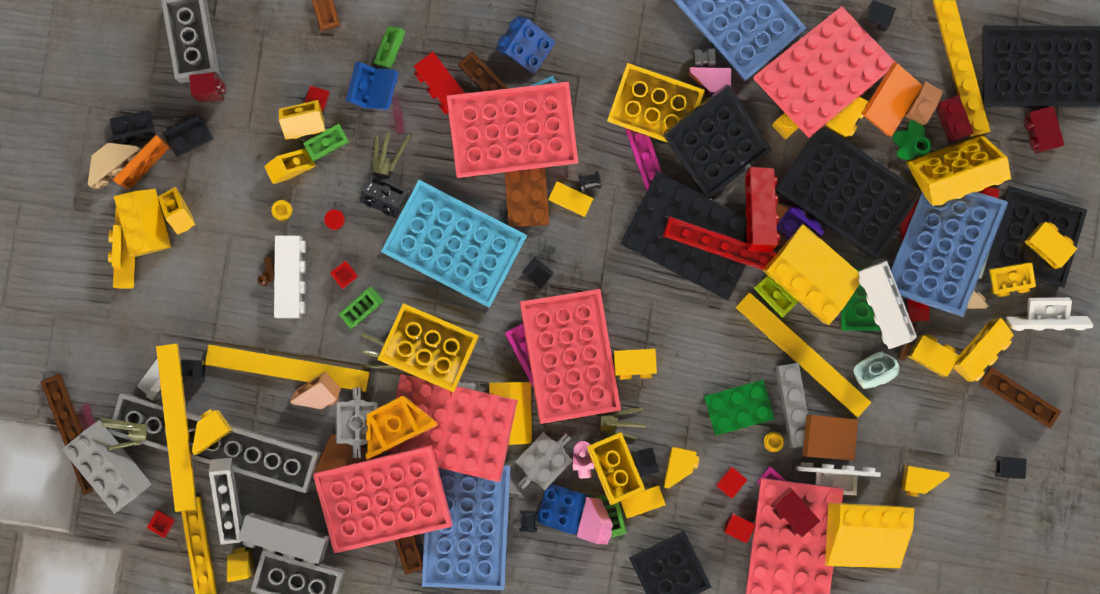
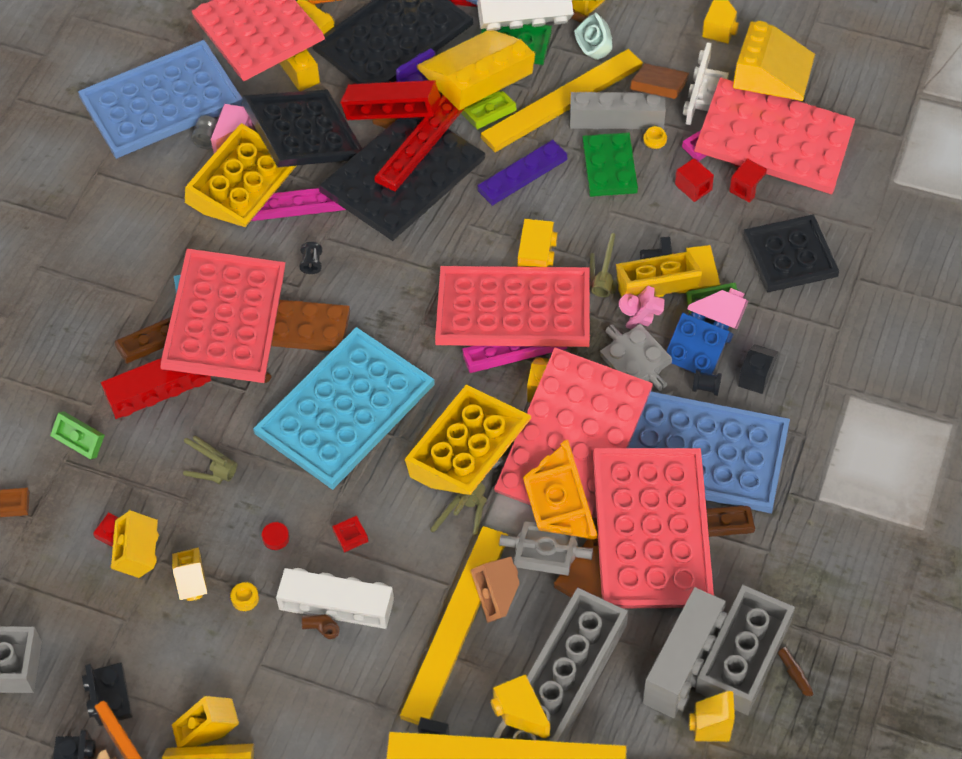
camera: 80 degrees left, 30 degrees down
dark red brick [189,72,226,102] -> none
light grey brick [209,458,242,545] -> none
bright green plate [303,124,349,161] -> none
bright green slope [338,287,384,330] -> none
blue bracket [345,62,398,110] -> none
black bracket [360,173,409,218] -> none
clear pink piece [392,96,405,134] -> none
blue bracket [495,16,555,73] -> none
black panel [522,257,554,288] -> none
yellow tile [548,181,594,217] -> none
yellow slope [663,447,699,489] -> none
dark red brick [772,487,820,538] -> none
none -> dark purple plate [478,140,568,206]
none -> black slope [738,344,779,394]

